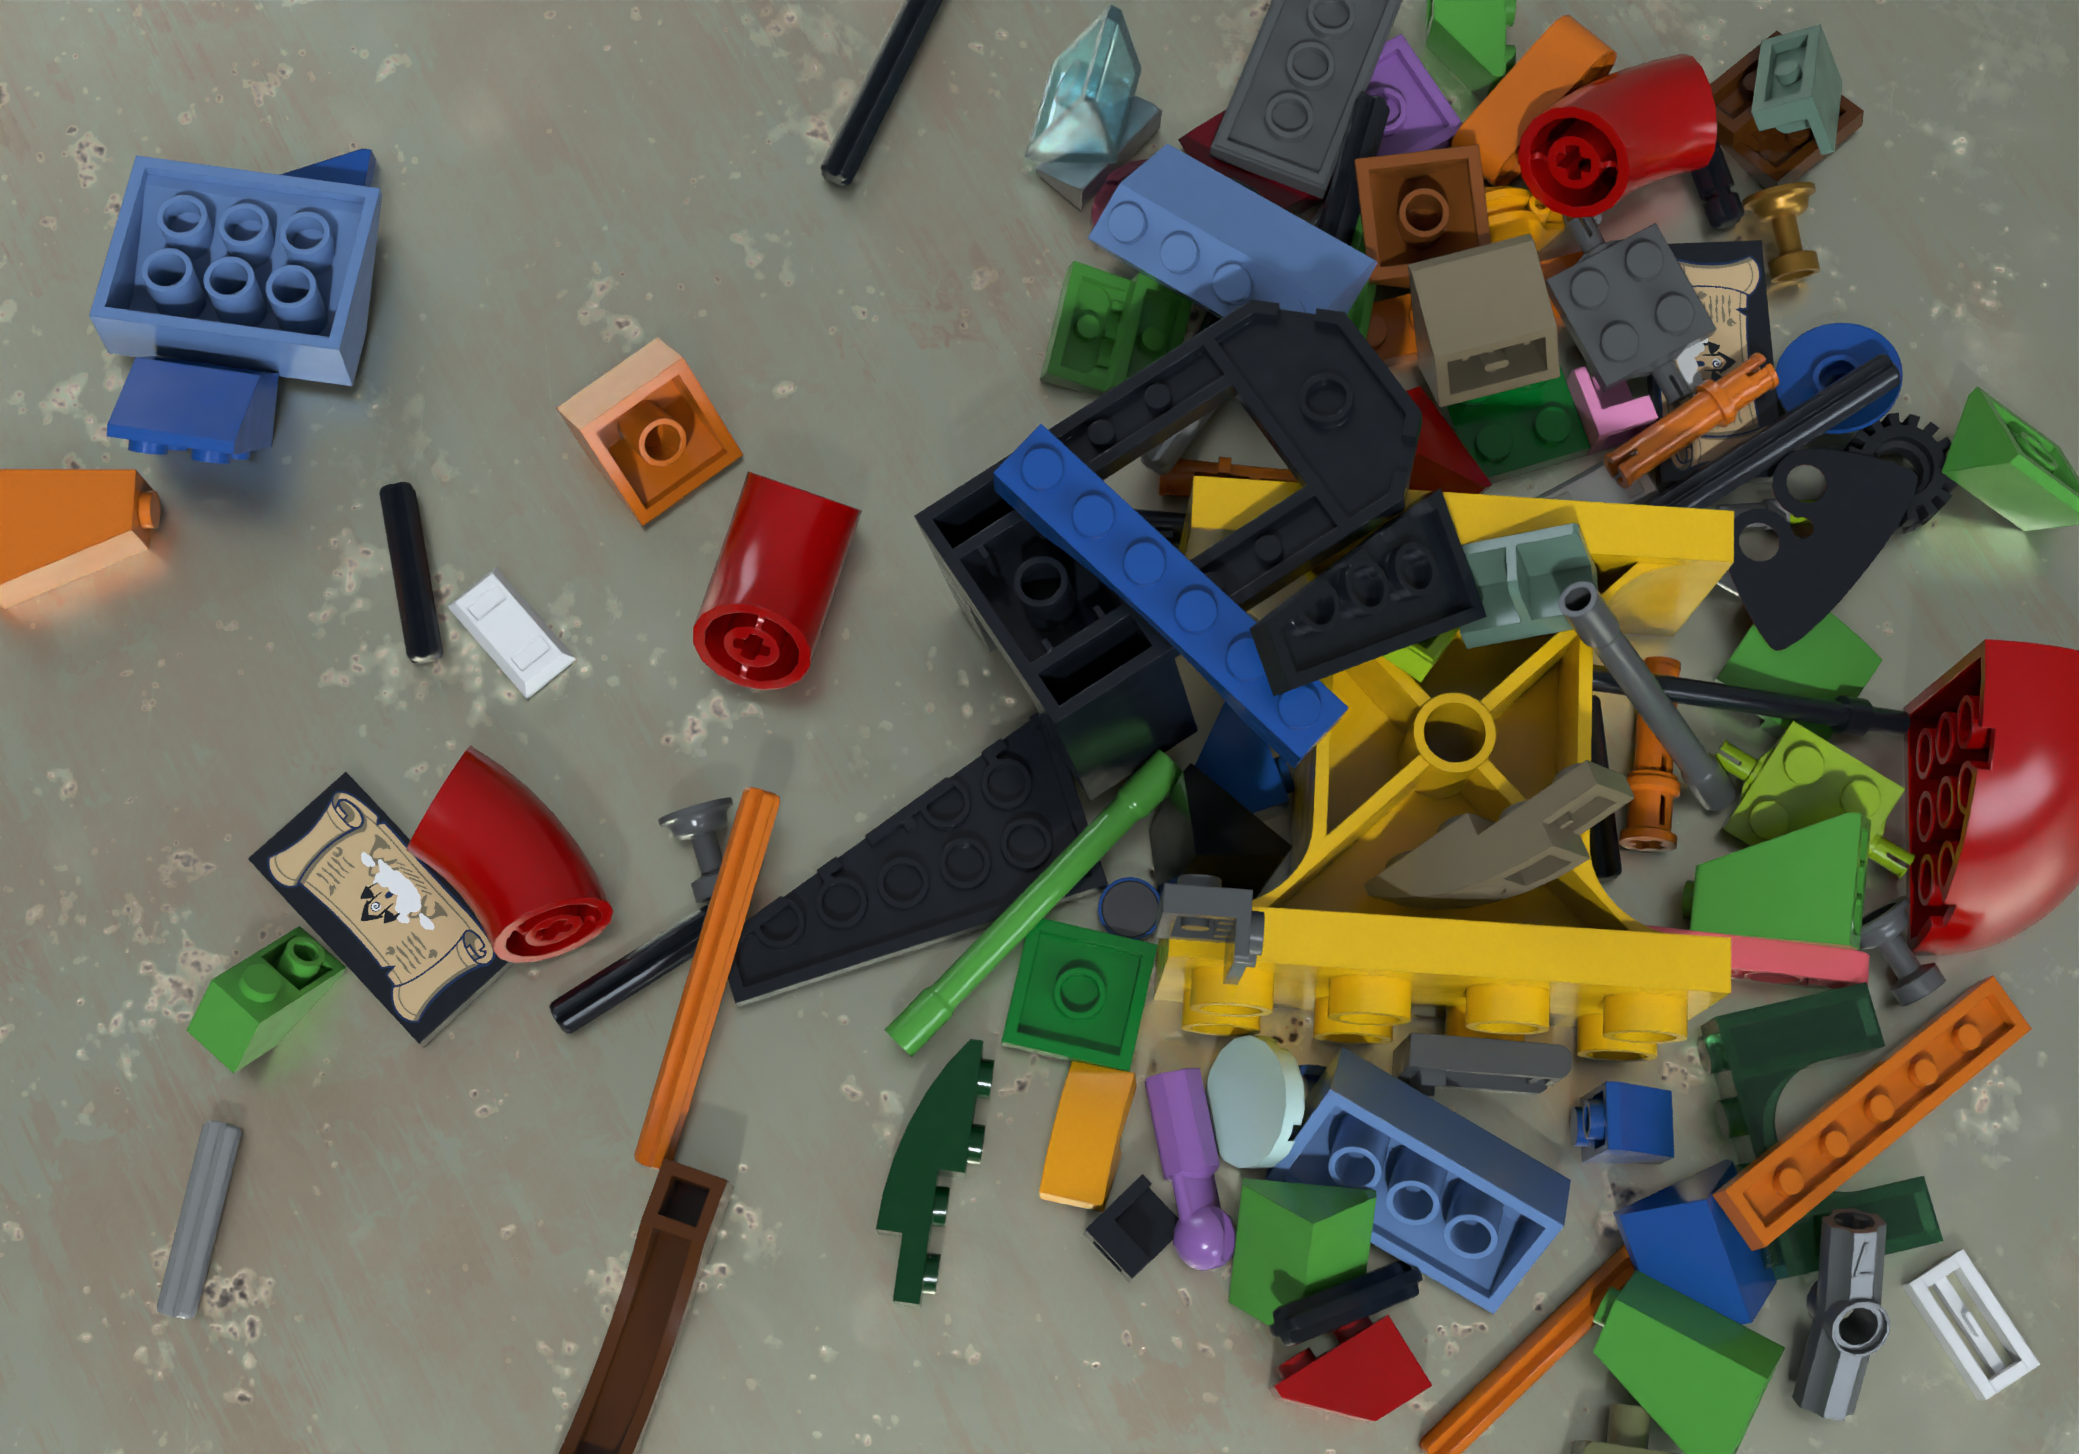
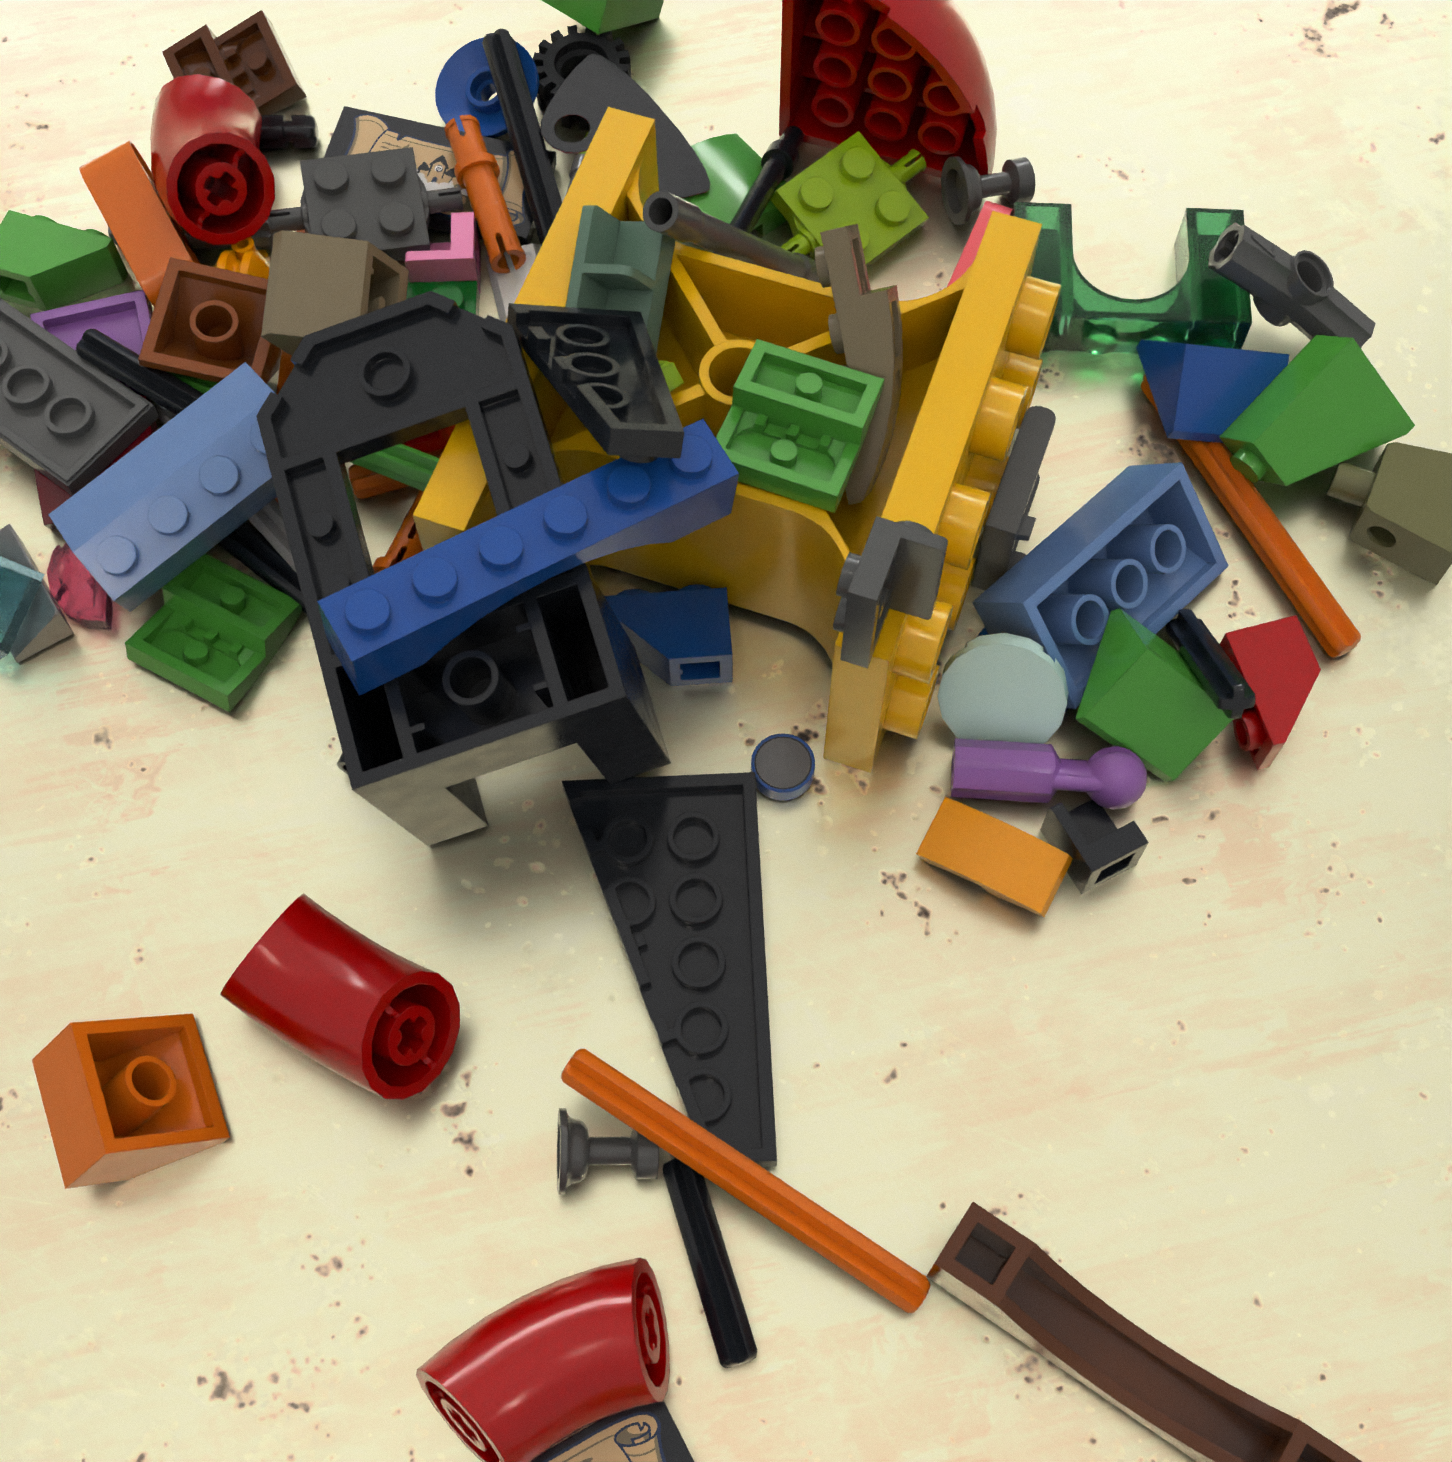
camera: 70 degrees left, 10 degrees down
black axle [379,482,443,664] -> none
white tile [447,567,576,699] -> none
dark green slope [876,1039,995,1308] -> none
bright green piece [884,749,1183,1057] -> none
green plate [1001,918,1158,1072] -> none
black slope [1149,763,1293,900] -> none
blue slope [1570,1081,1674,1164] -> none
bright green slope [1682,812,1871,950] -> none
orange plate [1712,975,2032,1251] -> none
pearl gold piece [1742,182,1820,283] -> none
sand green panel [1751,24,1842,155] -> none
white tile [1901,1249,2040,1401] -> none
none -> bright green slope [716,339,884,513]

